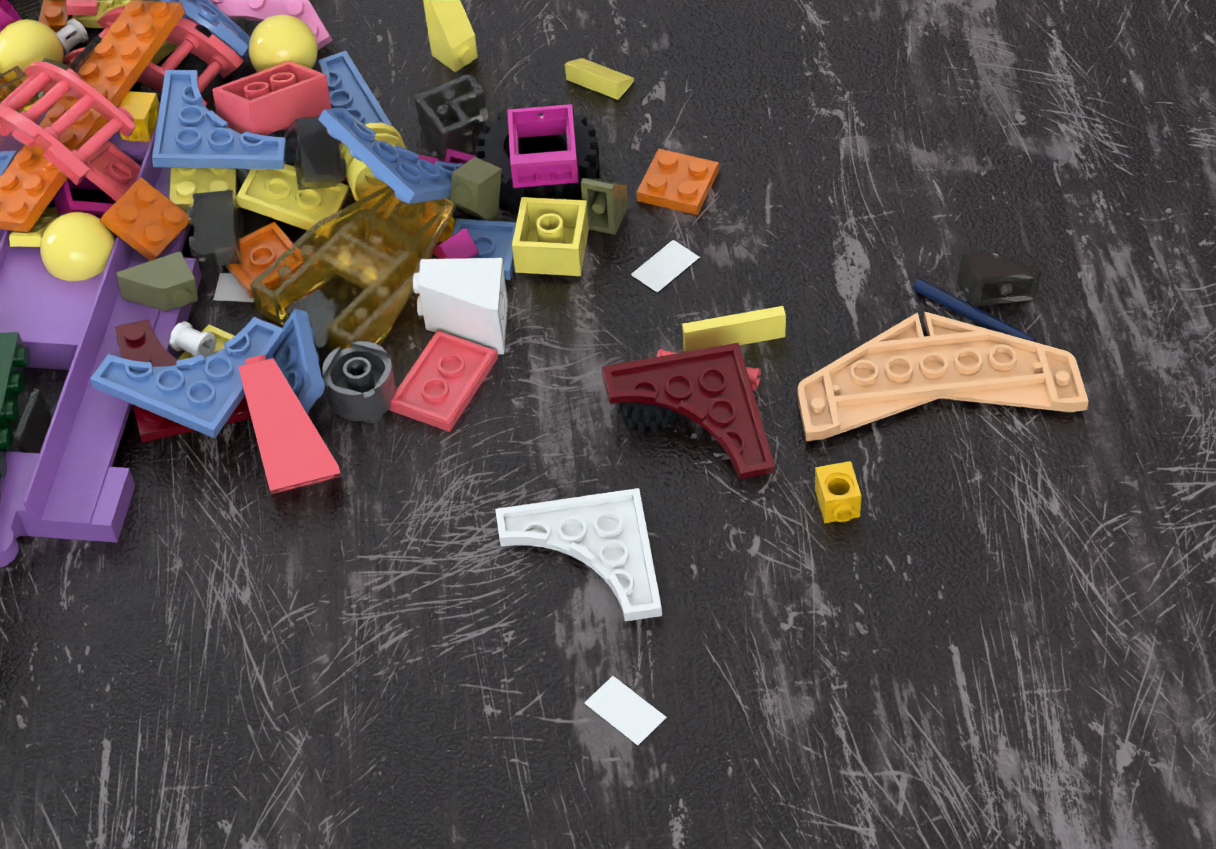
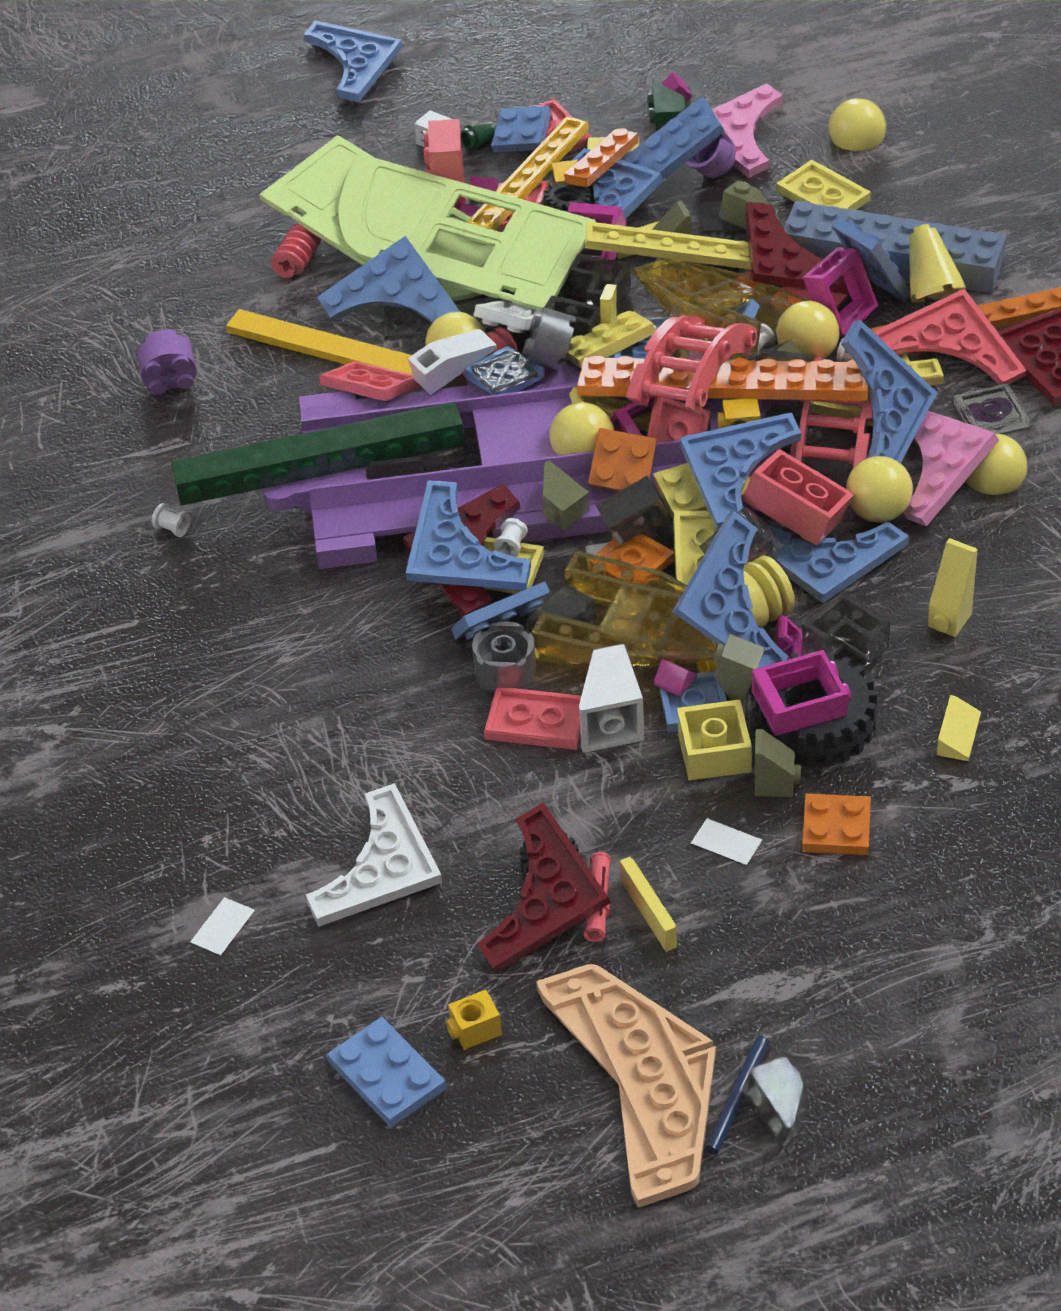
camera: 75 degrees right, 5 degrees down
coral slope [238,355,341,494] -> none
none -> medium blue plate [327,1017,446,1127]

